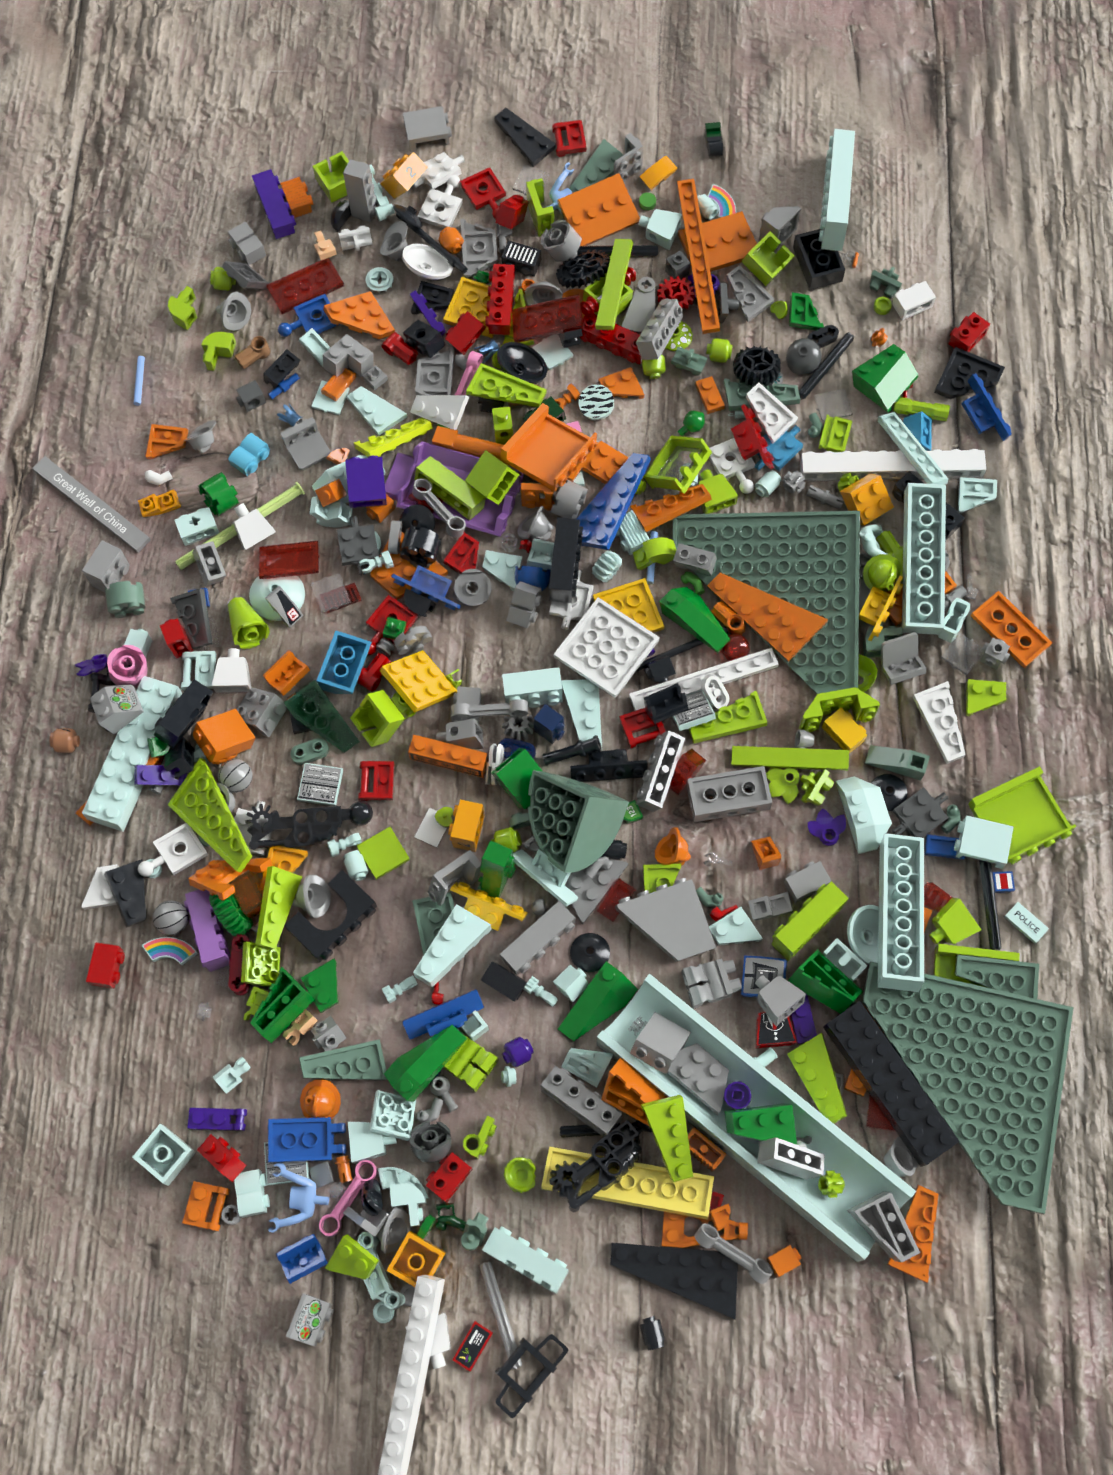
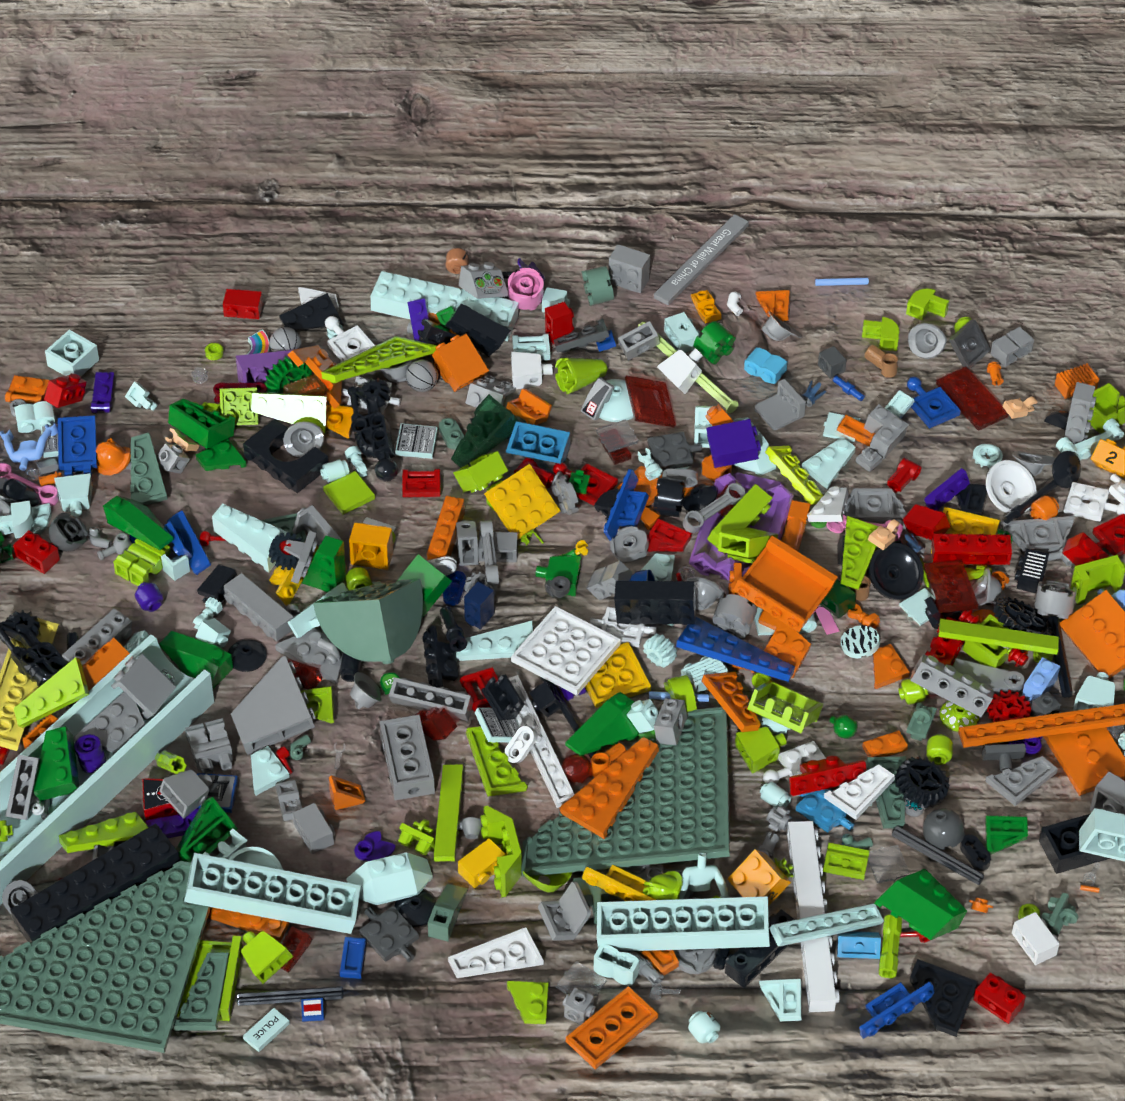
camera: 85 degrees right, 20 degrees down
dark purple brick [252,169,296,239] -> none
black hinge [263,349,301,389] -> none
orange plate [323,291,395,339] -> none
tile [326,448,350,465] -> none
white hips [338,225,372,251] -> none
light aqua tile [369,1090,416,1141] -> none
light aqua piece [382,976,417,1004] -> none
black brick [403,320,446,358] -> none
lime plate [463,1116,497,1159] -> none
lime torso [492,407,513,444] -> none
light aqua plate [501,1066,516,1087] -> none
light aqua brick [502,667,563,708] -> none
lime hair [504,1157,536,1193] -> none
orange helmet [655,827,691,866] -> none
lime piece [742,231,795,286] -> none
light aqua pin [754,1047,778,1067] -> none
lime plate [766,768,800,804] -> none
lime piece [770,301,788,319] -> none
lime brick [771,881,849,961] -> none
sand green arm [941,804,961,834] -> none
light aqua panel [954,816,1013,869] -> none
lime panel [968,766,1076,865] -> none
none -> lime axle [155,750,187,774]
none -> lime tile [205,343,224,360]
none -> plate [269,530,317,584]
none -> light grey piece [350,672,381,709]
none -> green torso [535,540,588,598]
none -> light aqua brick [627,699,659,733]
none -> light aqua head [688,1011,721,1044]
none -> light nougat plate [868,519,900,550]
none -> orange pin [987,362,1004,386]
none -> light blue brick [1022,657,1060,703]

